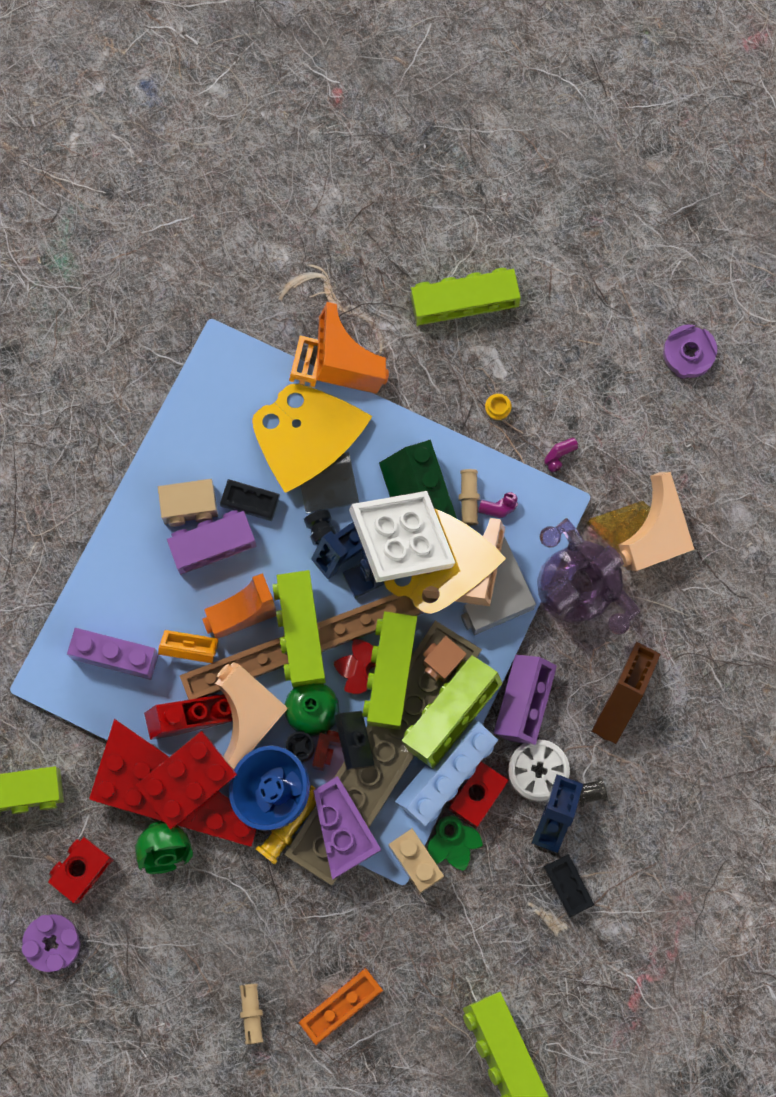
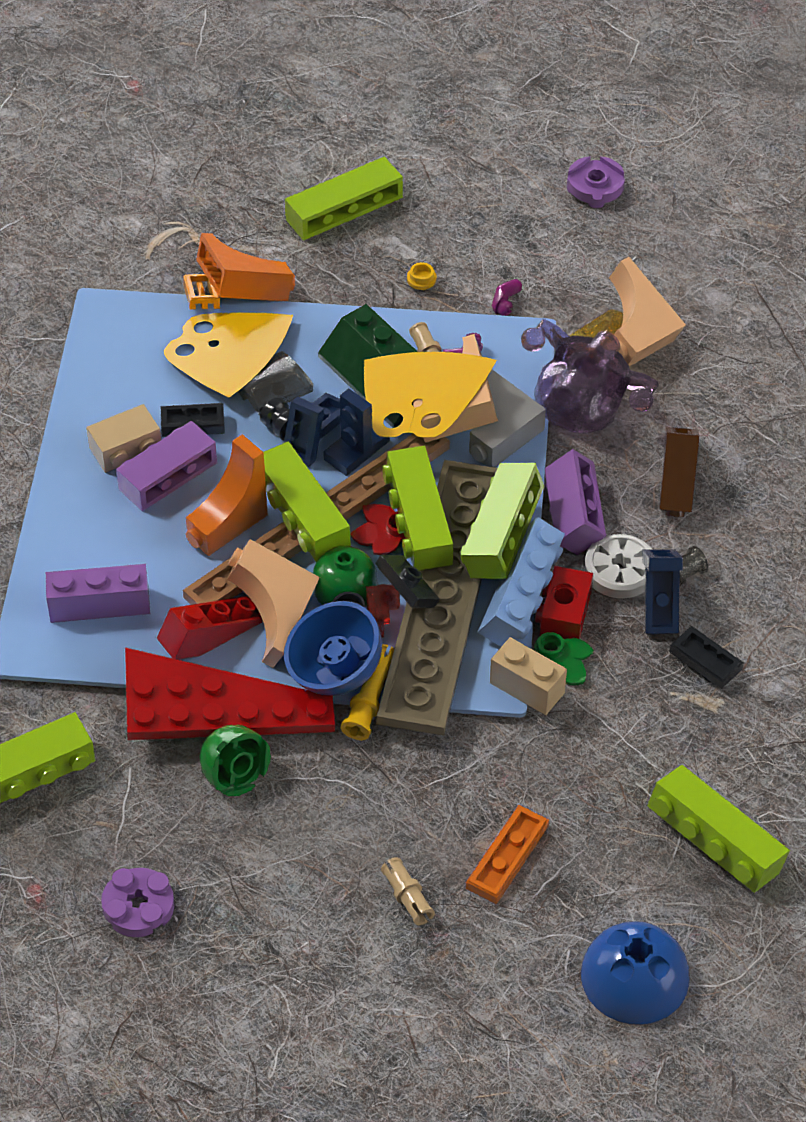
camera: 20 degrees left, 25 degrees down
red brick [48,837,114,904] -> none
red plate [136,731,238,829] -> none
light orange tile [158,630,219,663] -> none
medium lavender wing [313,776,381,880] -> none
white plate [349,491,455,583] -> none
nougat brick [423,636,467,683] -> none

